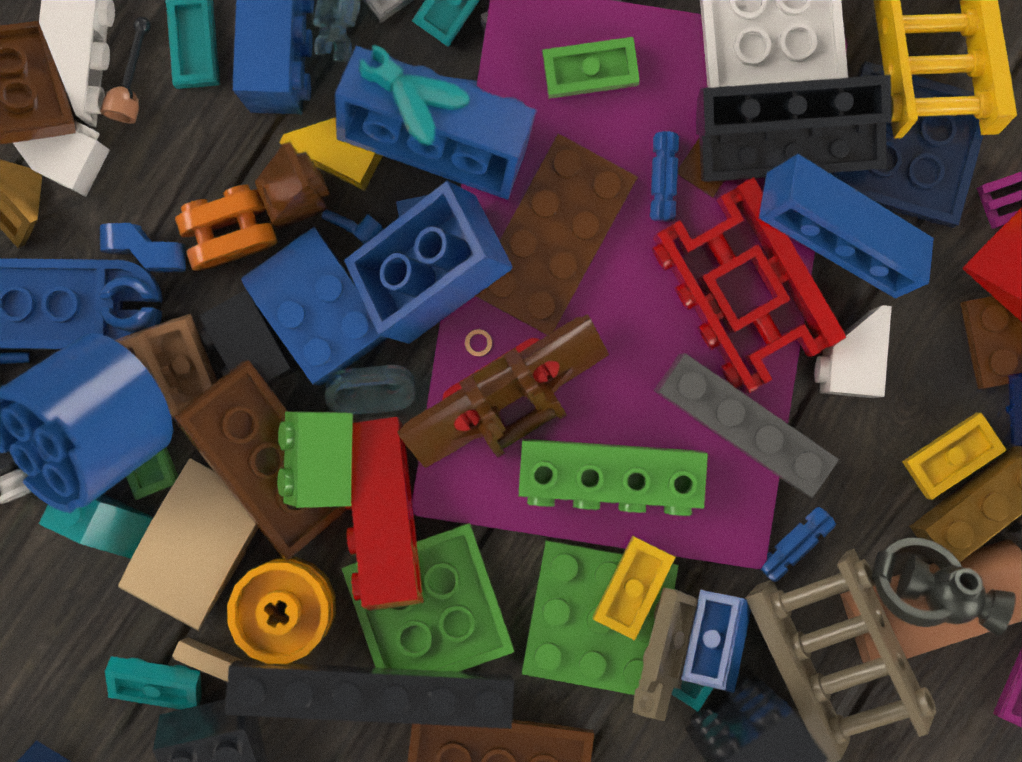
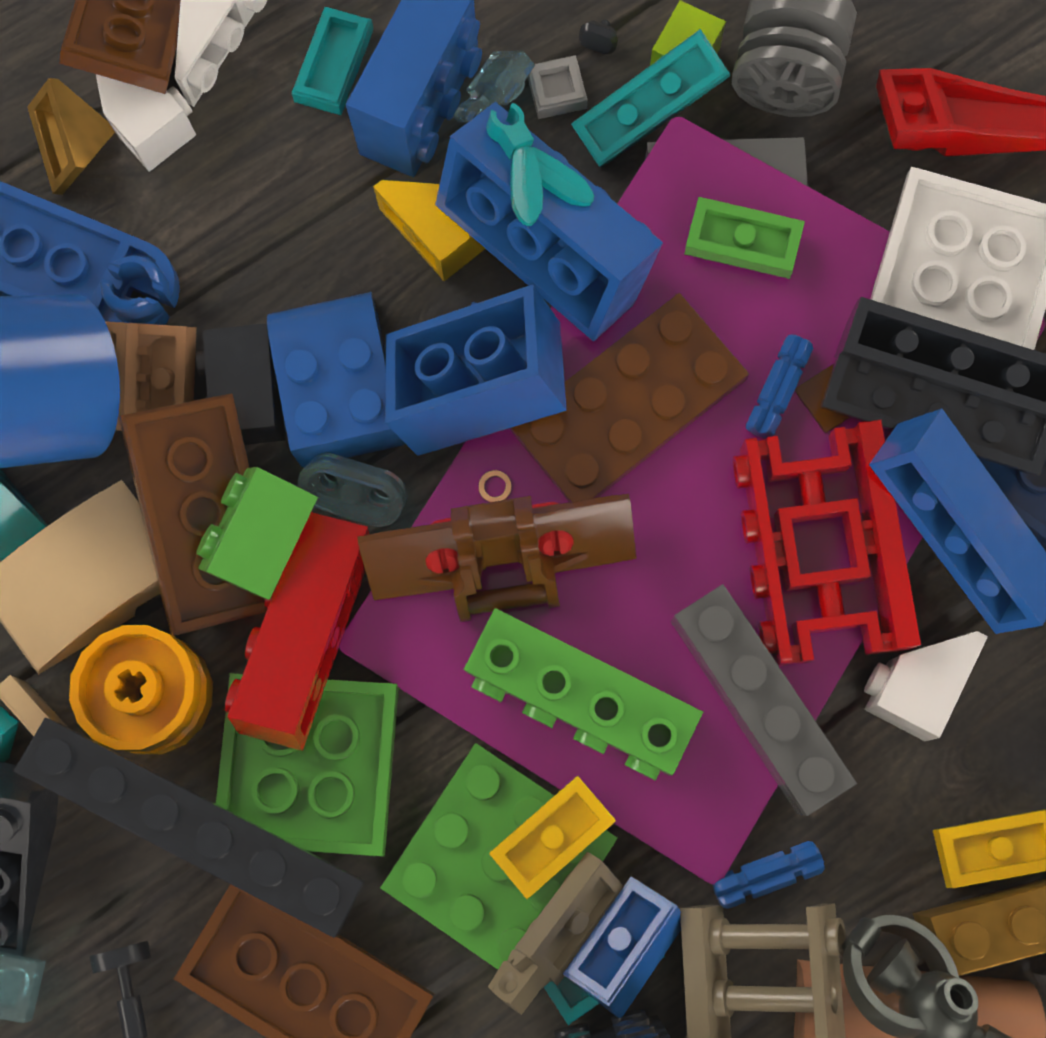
camera: 30 degrees right, 10 degrees down
hinge [100,17,151,123] -> none
blue piece [100,223,186,273] -> none
bright green tile [126,447,178,500] -> none
orange brick [175,185,278,271] -> none
reddish brown slope [255,141,330,230] -> none
blue hand [322,209,384,244] -> none

